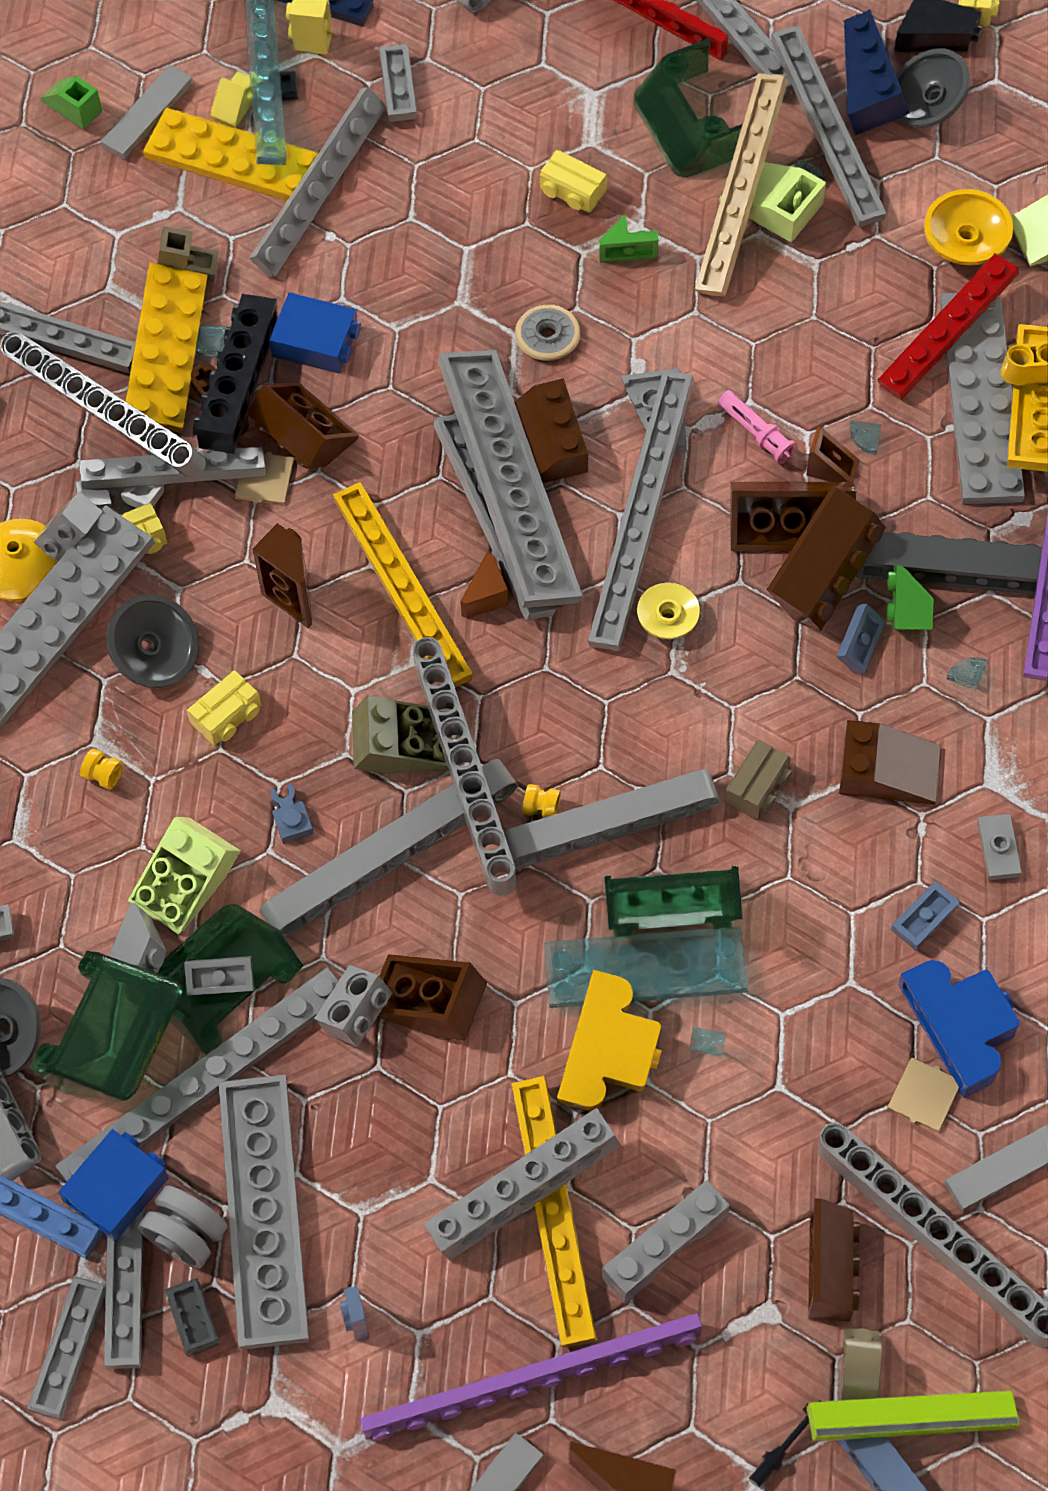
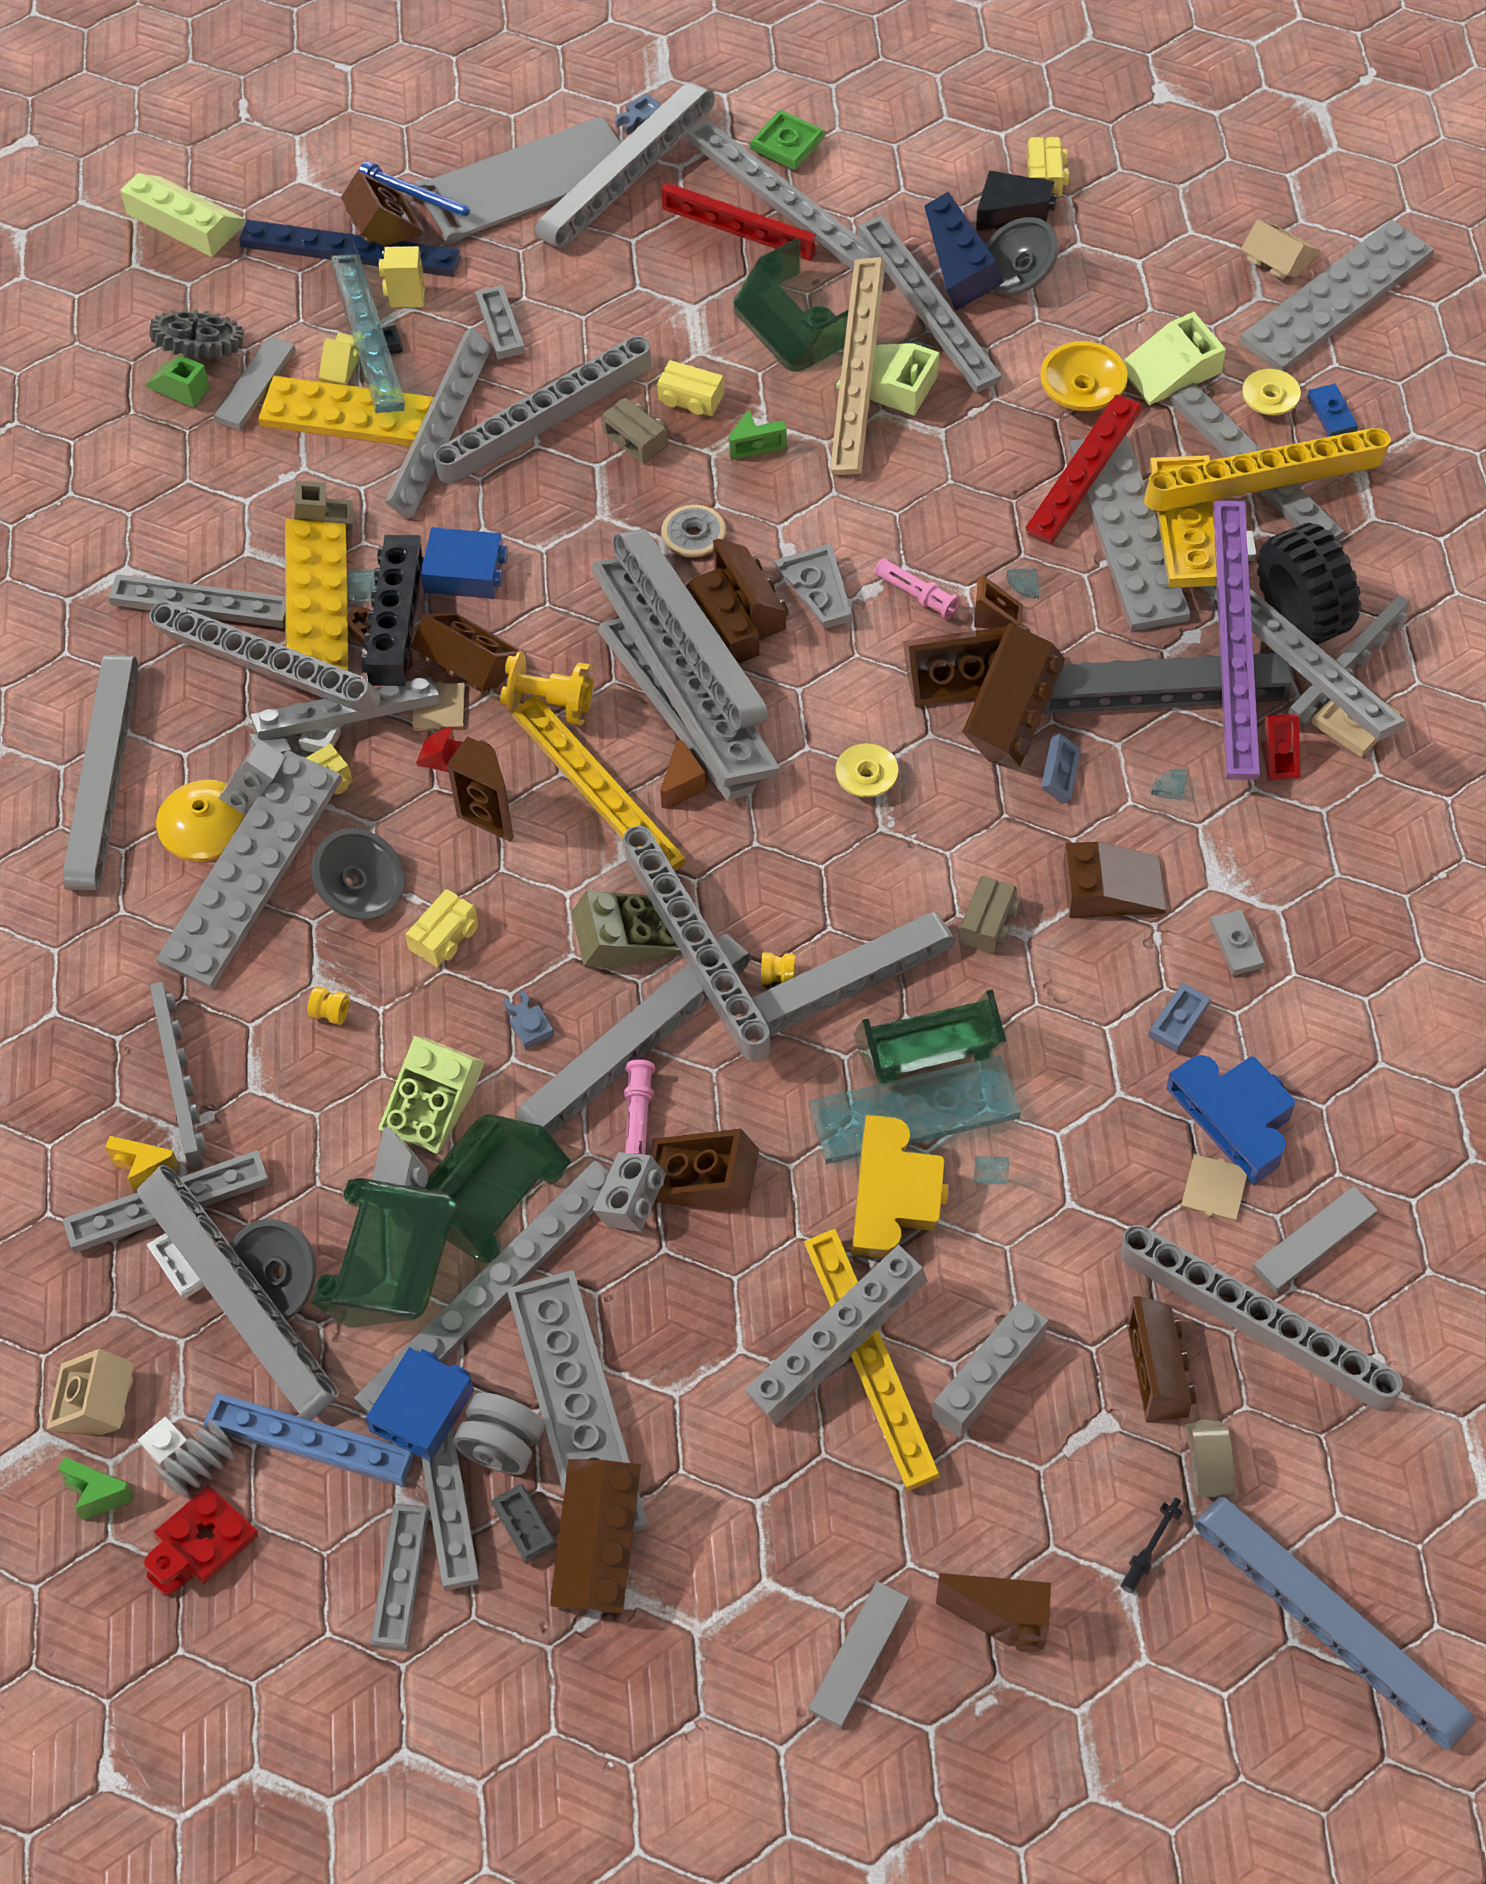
camera: 10 degrees left, 5 degrees down
light grey plate [184,956,255,996] -> none
sand blue plate [339,1286,369,1341] -> none
medium lavender plate [360,1313,702,1441] -> none
light grey plate [588,371,694,651] -> none
lime tile [807,1390,1020,1441] -> none
bright green slope [887,565,934,630] -> none
none -> dark grey gear [149,309,244,359]
none -> red slope [416,727,463,772]
none -> light grey beam [434,336,651,484]
none -> yellow piece [500,651,594,726]
none -> reddish brown slope [550,1459,641,1615]
none -> dark tan brick [601,397,668,464]
none -> light grey beam [613,529,768,730]
none -> bright pink pin [624,1060,655,1155]
none -> reddish brown slope [713,538,789,640]

